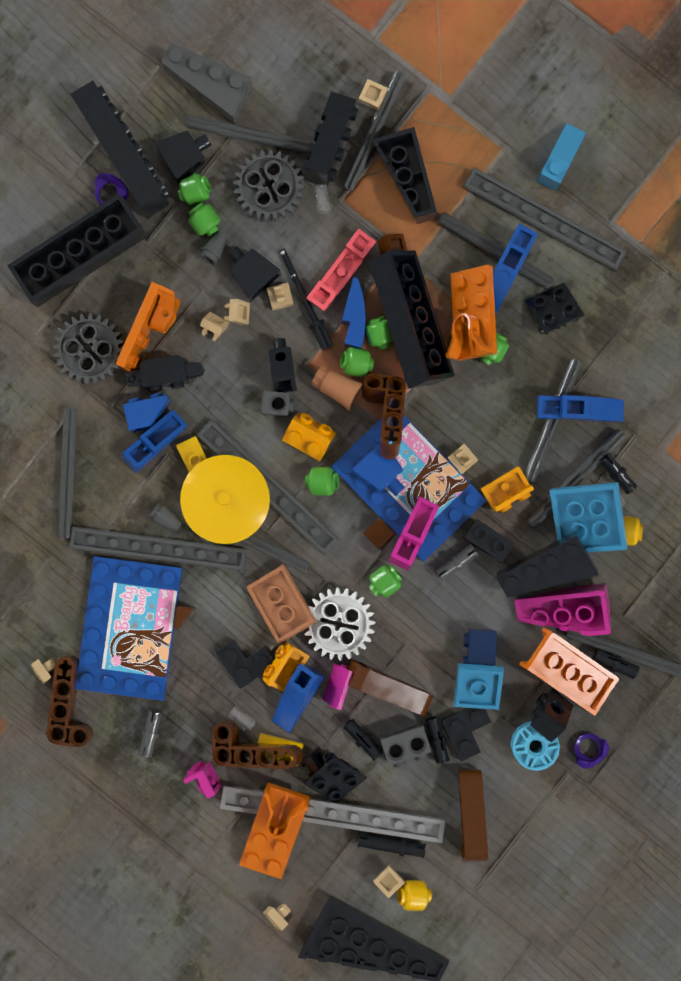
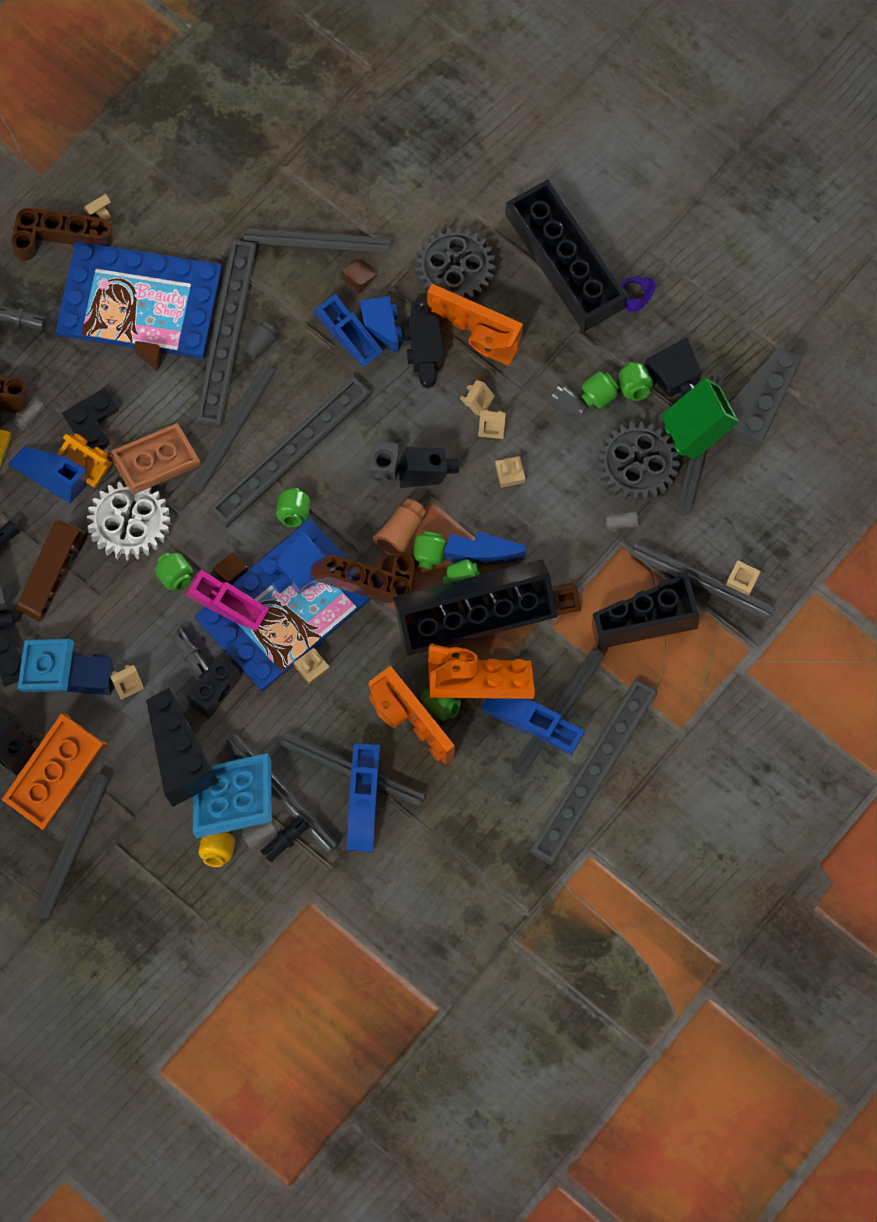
camera: 85 degrees right, 15 degrees down
black brick [70,80,170,218] -> none
yellow plate [176,436,207,473] -> none
yellow dish [180,455,270,544] -> none
black torso [228,247,281,302] -> none
black piece [279,248,333,351] -> none
light orange bracket [282,412,336,461] -> none
black wedge [302,91,359,188] -> none
coral slope [306,229,376,311] -> none
dark pink piece [322,663,353,710] -> none
light orange bracket [480,466,534,513] -> none
dark pink wedge [514,583,611,636] -> none
black hinge [525,283,585,335] -> none
dark azure slope [536,123,586,191] -> none
black pin [592,648,639,679] -> none
none -> tan tile [110,665,144,700]
none -> reddish brown slope [341,260,377,293]
none -> orange plate [368,666,455,765]
none -> green brick [661,378,739,460]

